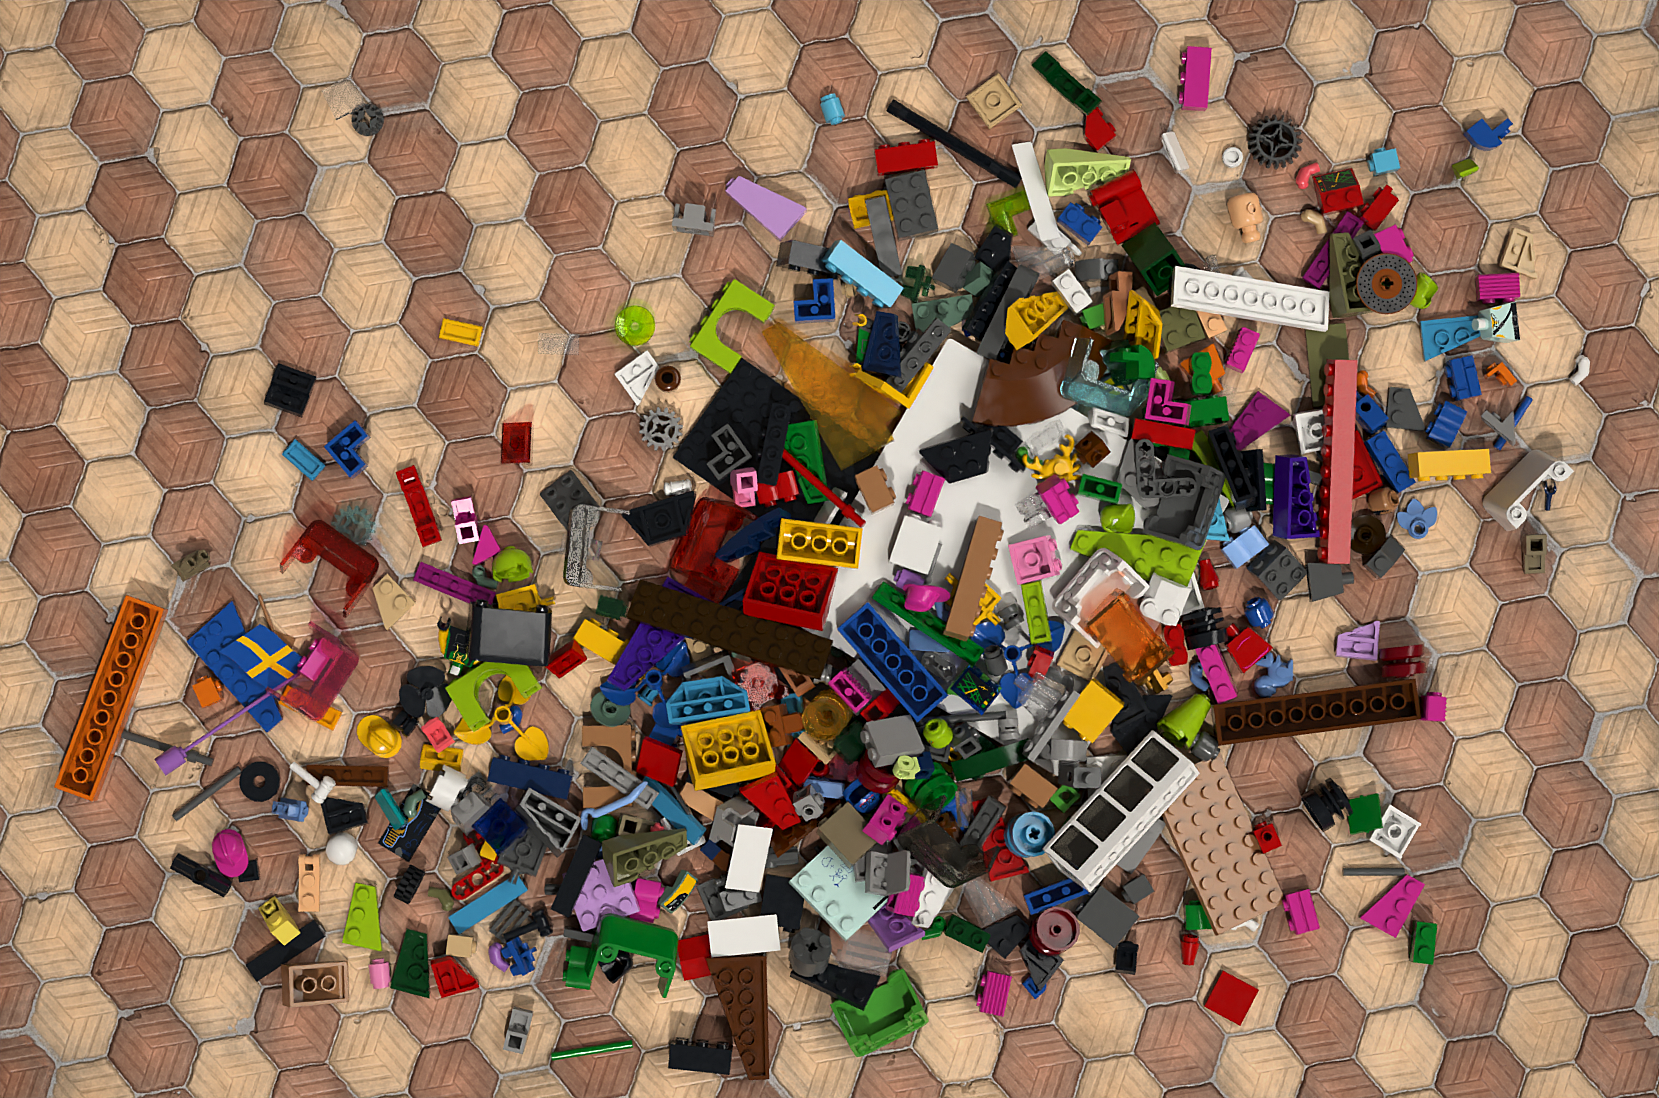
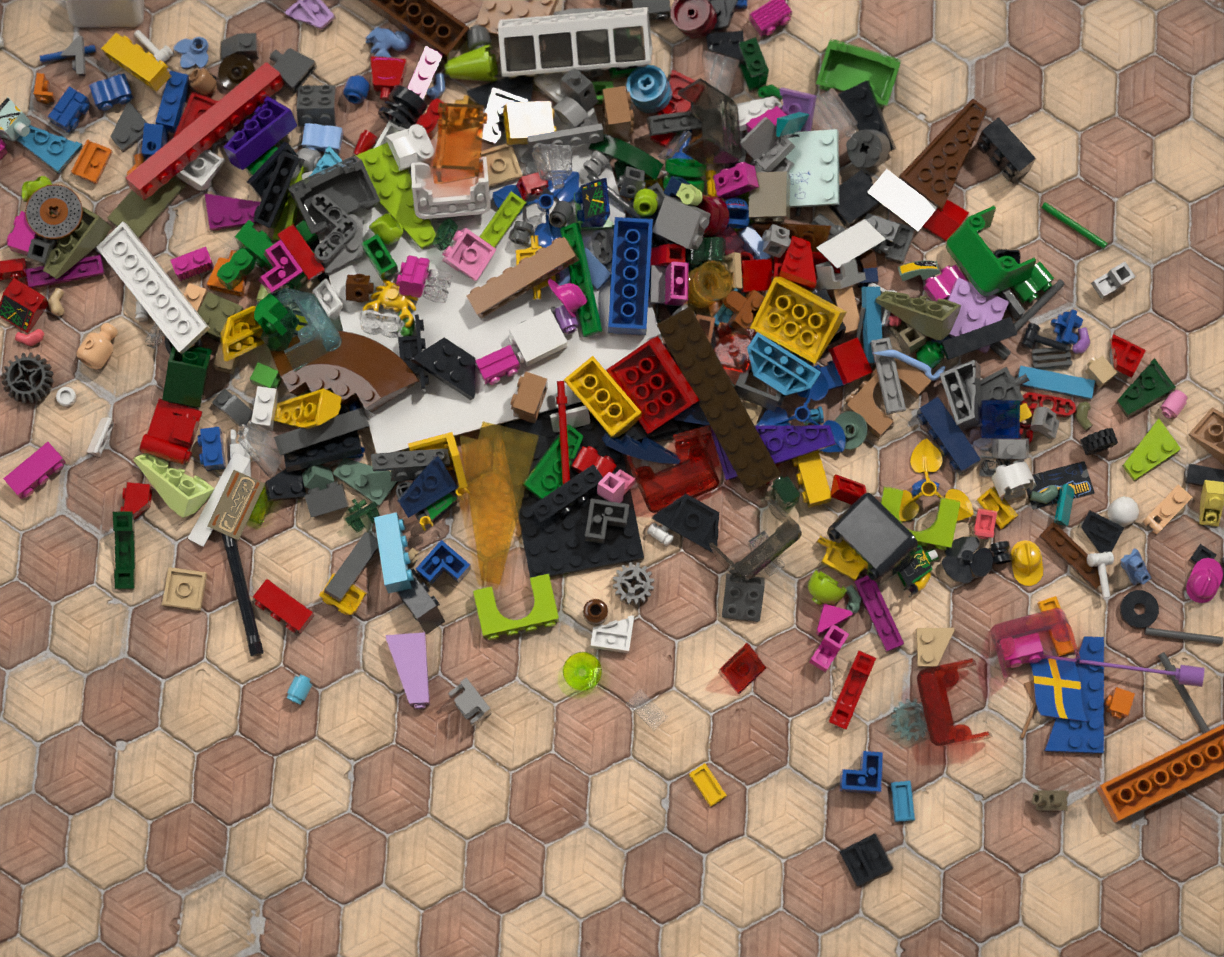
camera: 135 degrees left, 10 degrees down
dark grey brick [884,170,938,242] -> none
blue brick [1023,877,1088,915] -> none
nougat slope [1103,271,1132,335] -> none
none -> orange plate [71,139,113,185]
none -> white piece [134,30,173,62]
none -> dark tan sticker [207,470,265,541]
none -> clear green beam [432,218,458,251]
none -> teal slope [776,112,809,137]
none -> dark grey bar [1014,279,1065,331]

